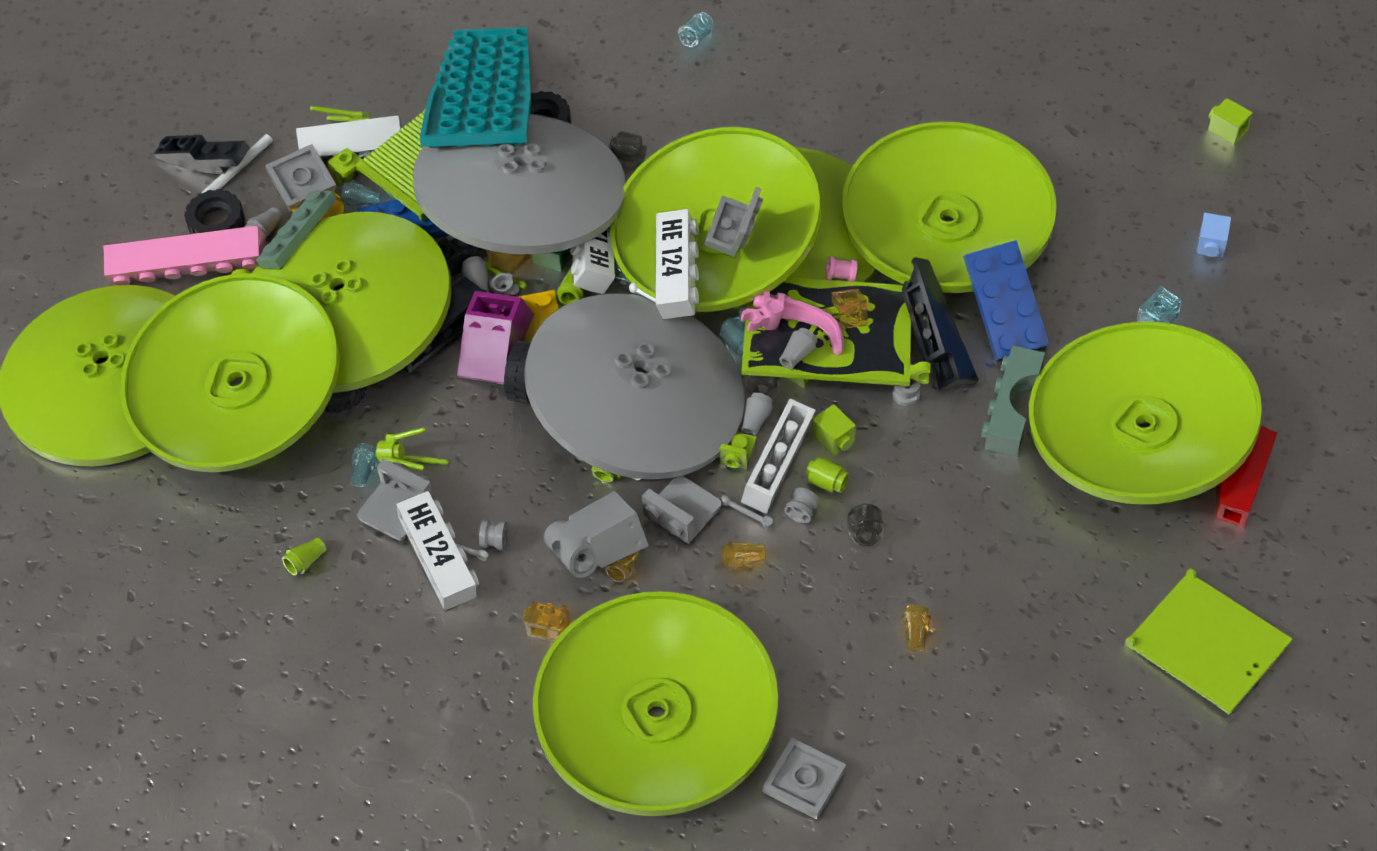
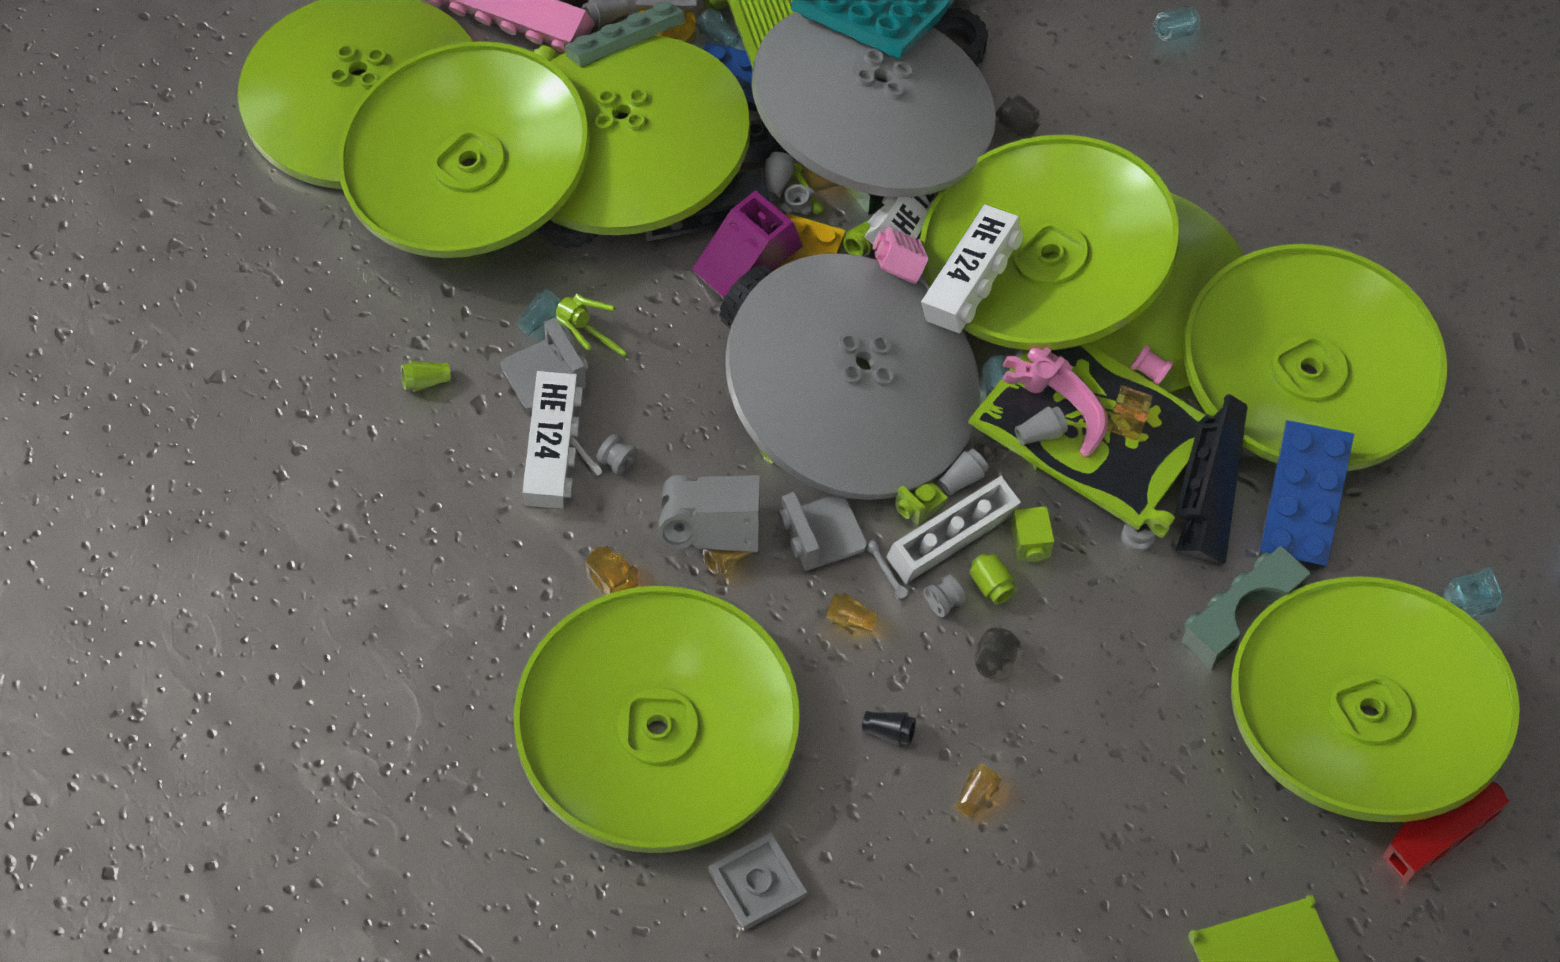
camera: 25 degrees right, 5 degrees up
light grey bracket [704,187,763,257] -> none
none -> black cone [862,711,916,747]
none -> bright pink brick [873,226,928,284]

